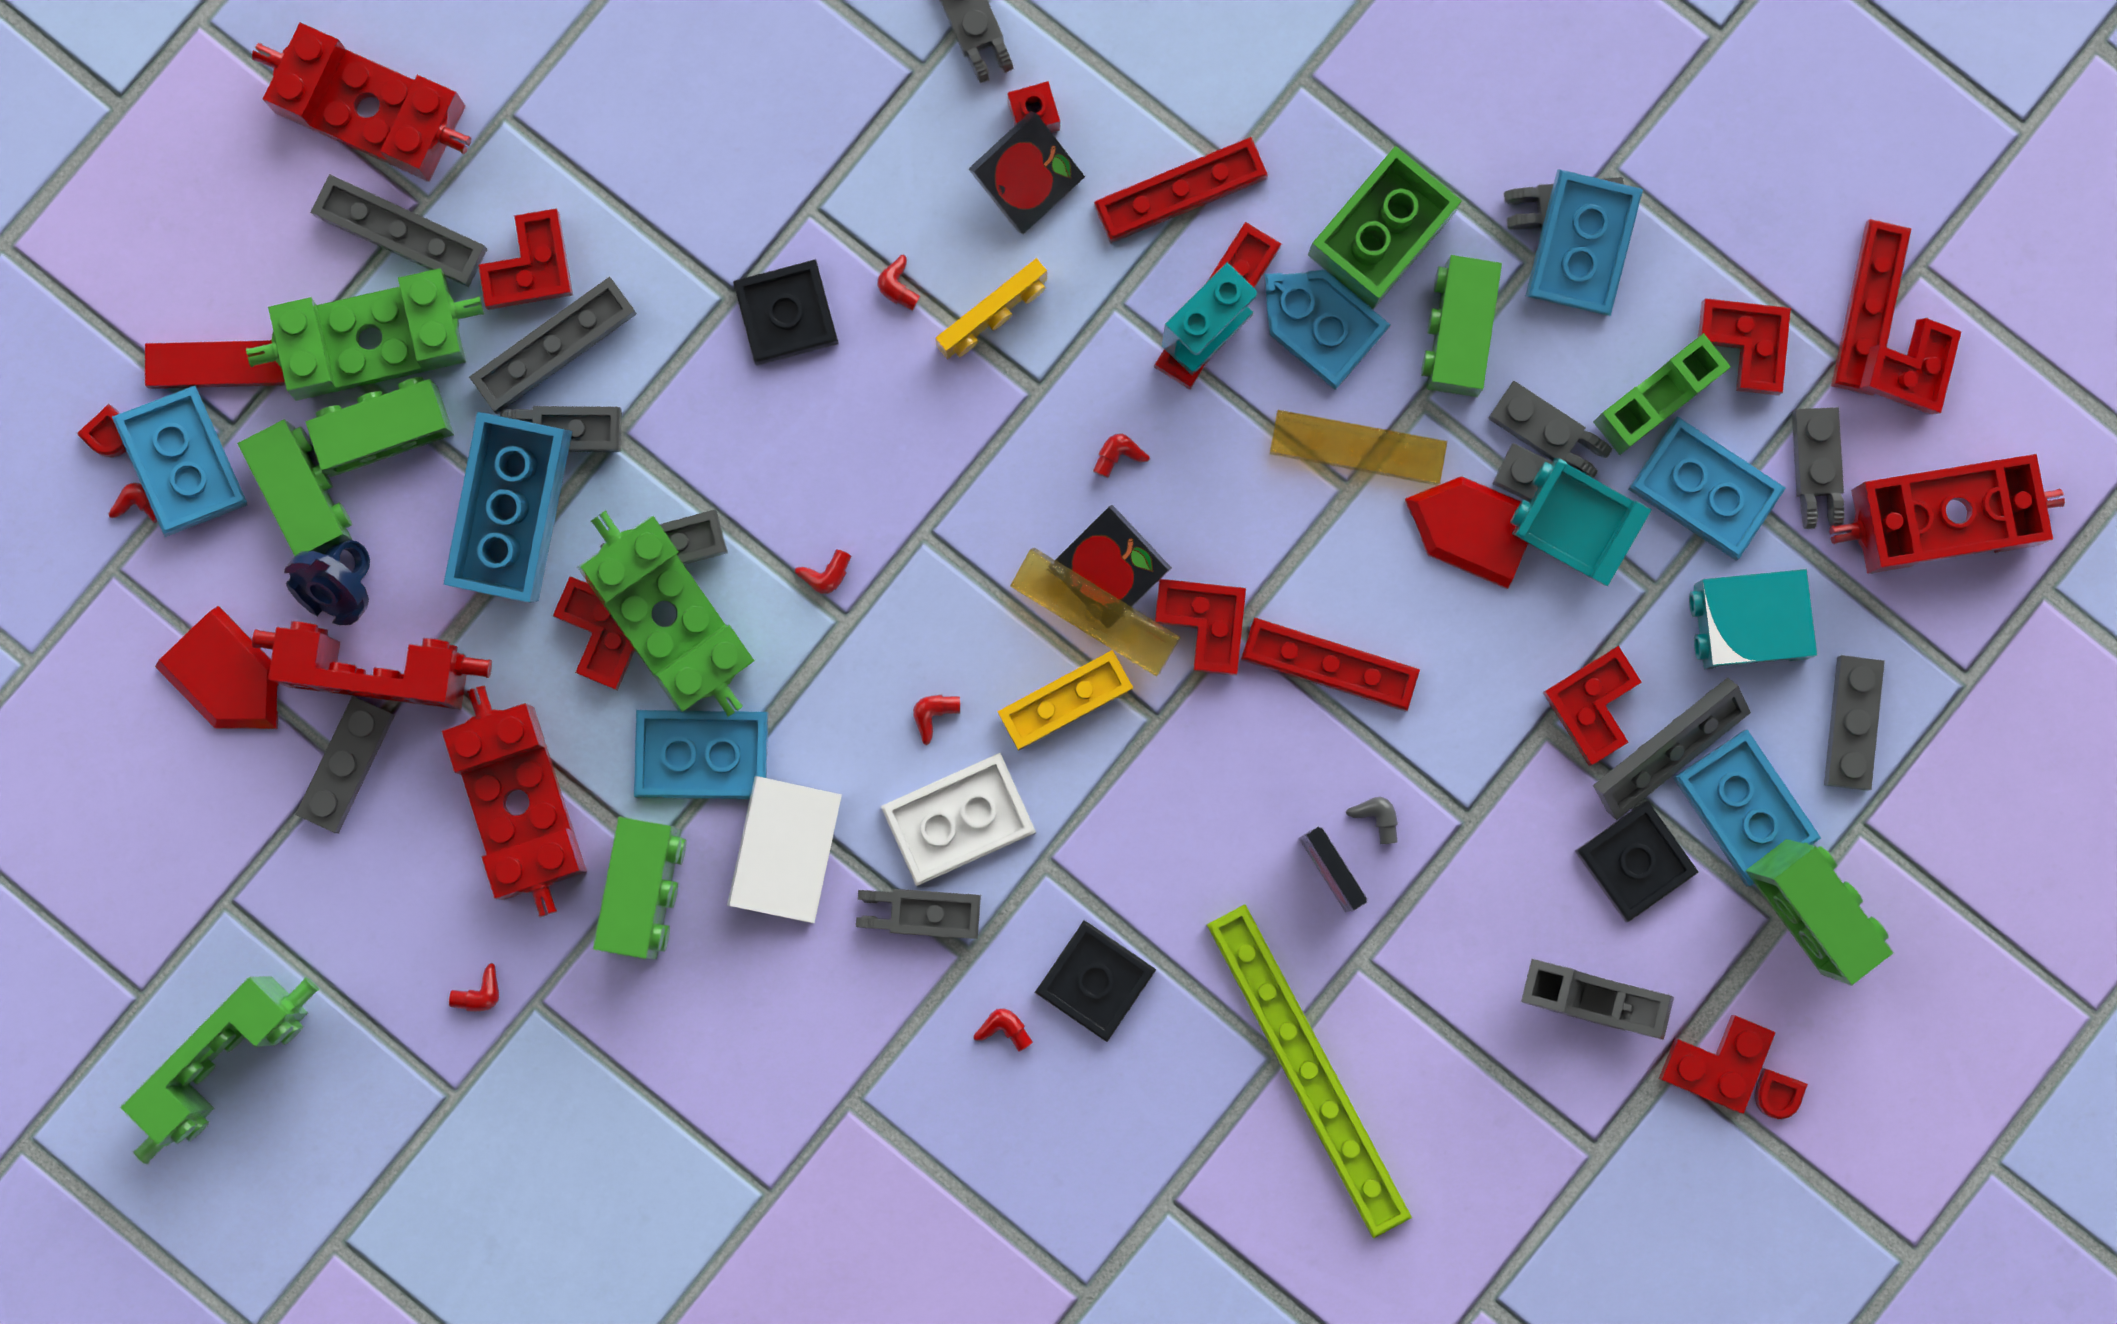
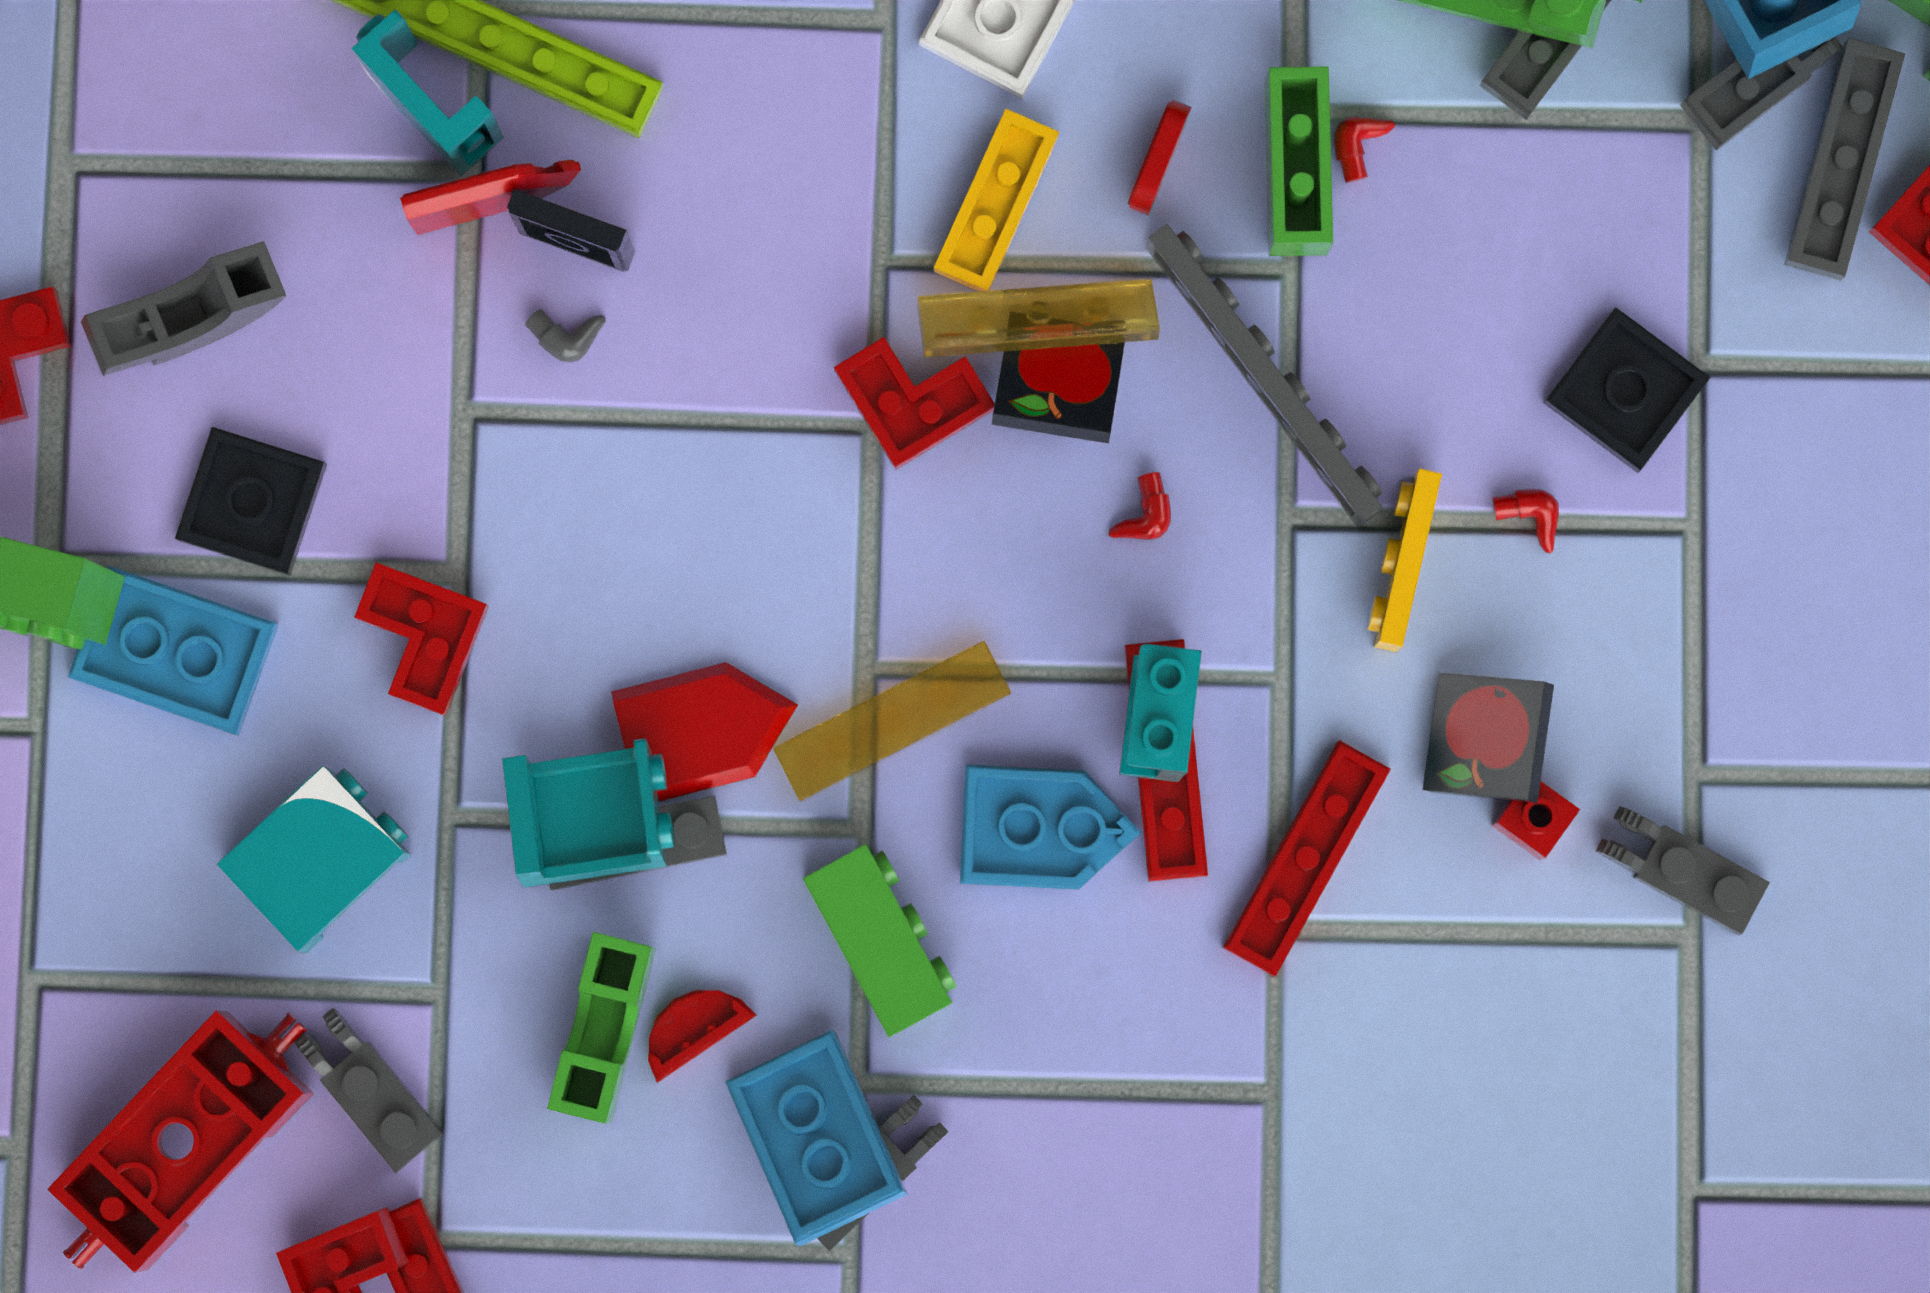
camera: 145 degrees right, 0 degrees up
red animal [913,695,960,745] -> none
red tile [1241,617,1420,712] -> none
bright green brick [1308,146,1462,309] -> none
dark grey hinge [1488,380,1613,479] -> none
dark grey plate [1593,678,1751,820] -> none
dark azure tile [1628,416,1786,561] -> none
red plate [1698,298,1791,396] -> none
dark grey plate [1824,655,1885,791] -> none
none -> teal panel [351,10,504,177]
none -> red tile [400,160,581,235]
none -> red tile [648,990,757,1083]
none -> red tile [1128,99,1192,216]
none -> dark grey plate [1146,223,1382,528]
none -> bright green brick [1264,66,1333,257]

